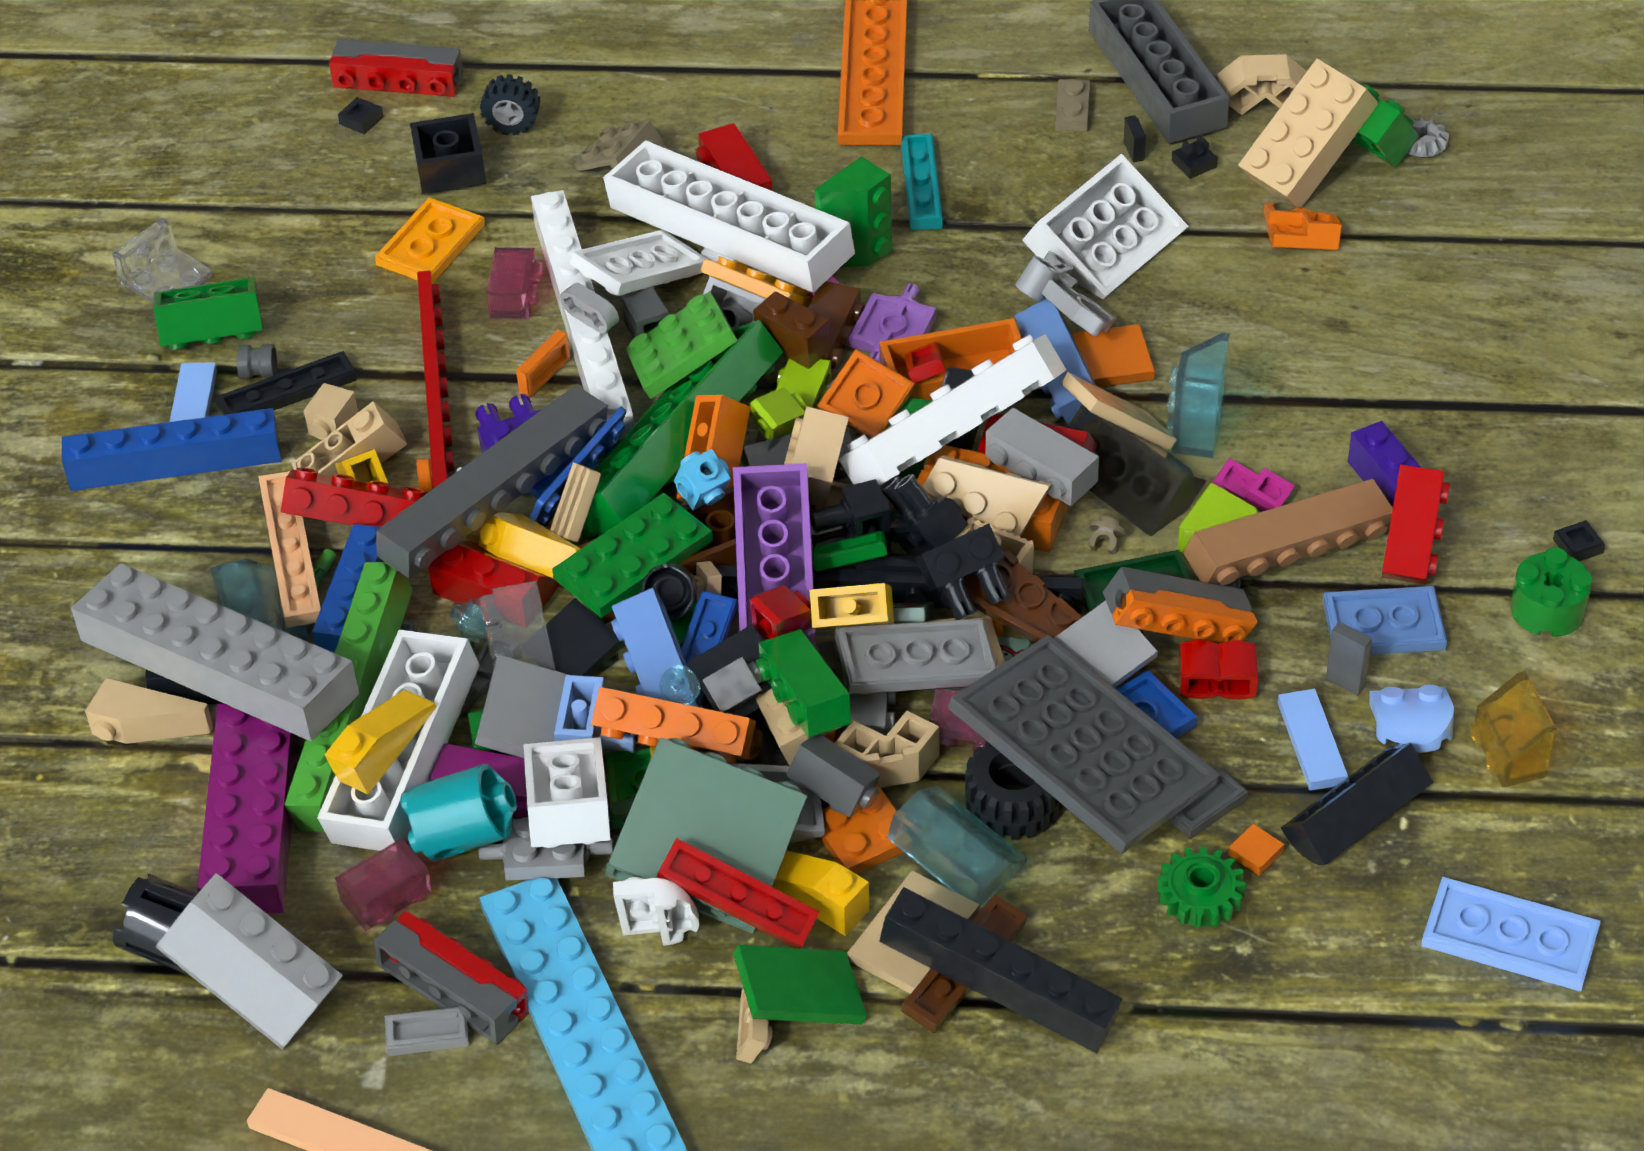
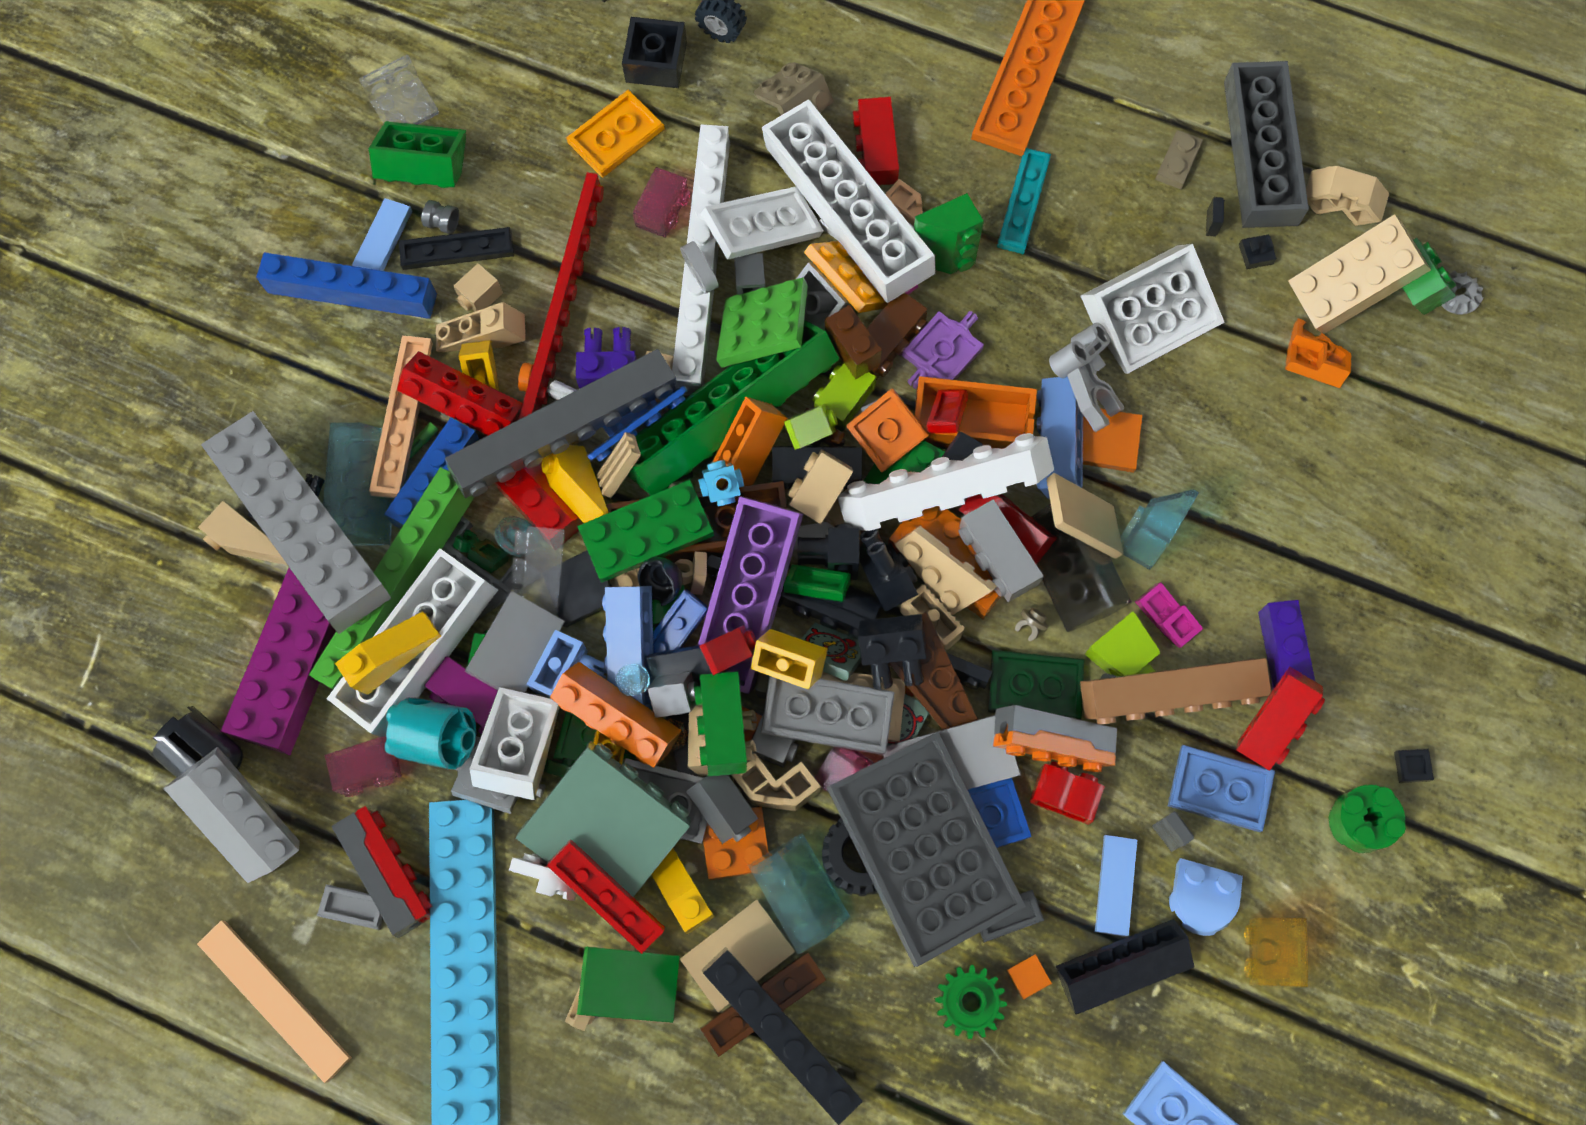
camera: 20 degrees right, 25 degrees up
orange tile [516,330,571,398] -> none

